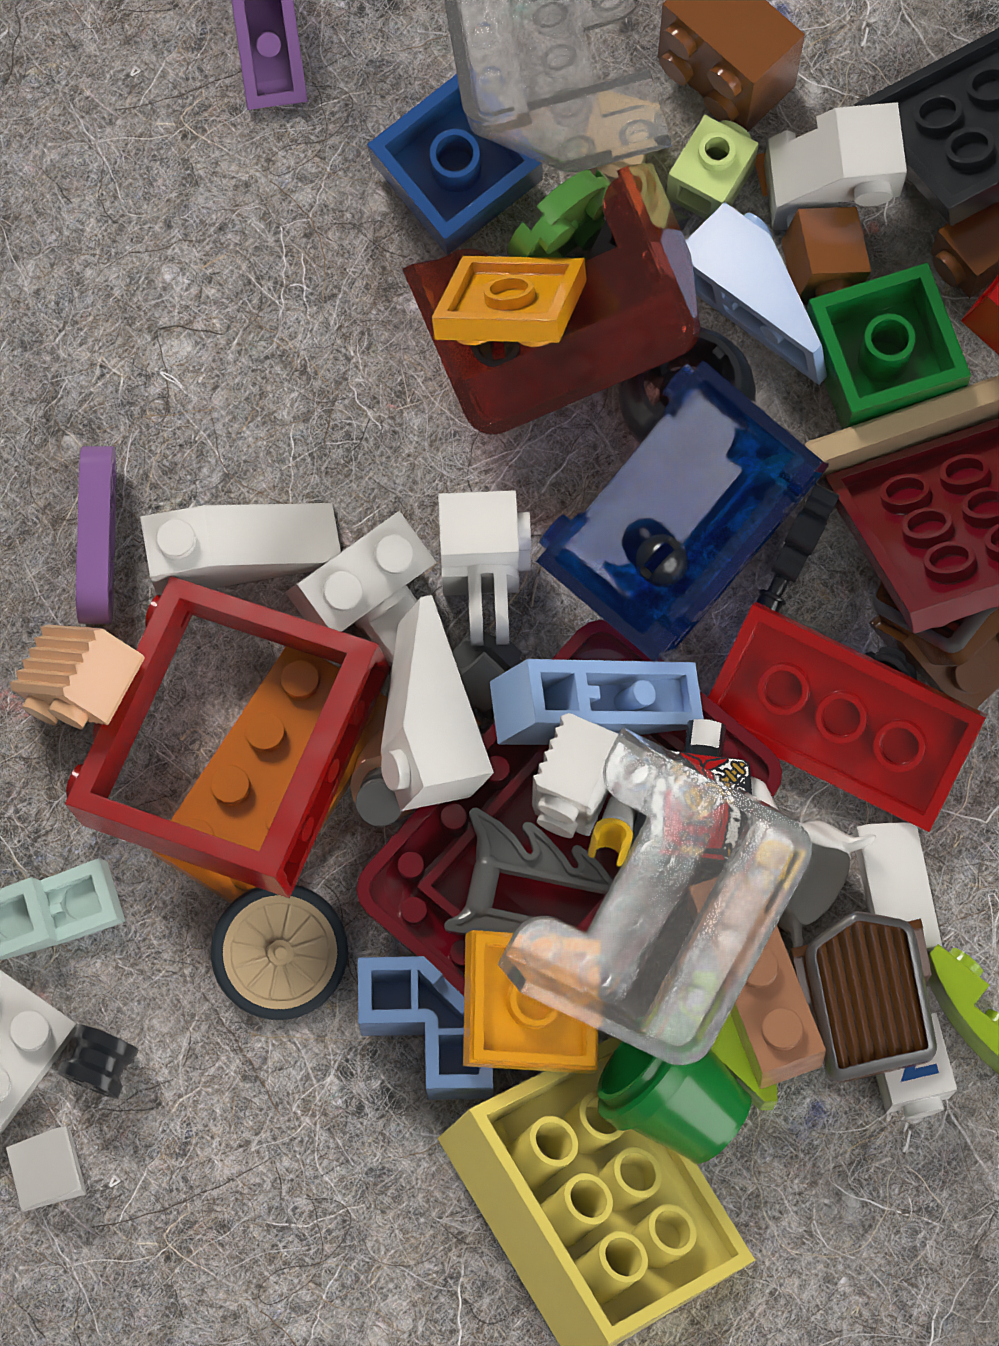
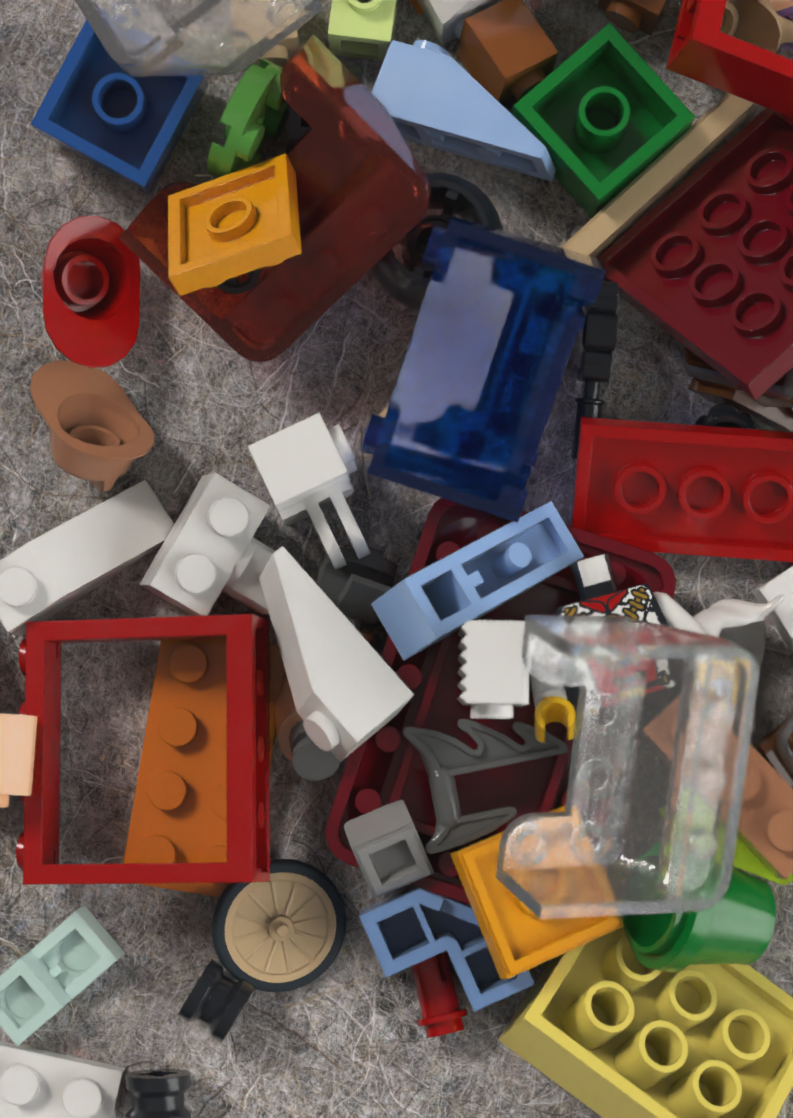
camera: 20 degrees left, 10 degrees up
black hinge [636,534,689,587] -> none
none -> nougat piece [29,361,155,493]
none -> red piece [40,215,141,368]
none -> black wheel [178,959,256,1043]
none -> light grey slope [344,800,434,899]
none -> red pin [411,952,468,1038]

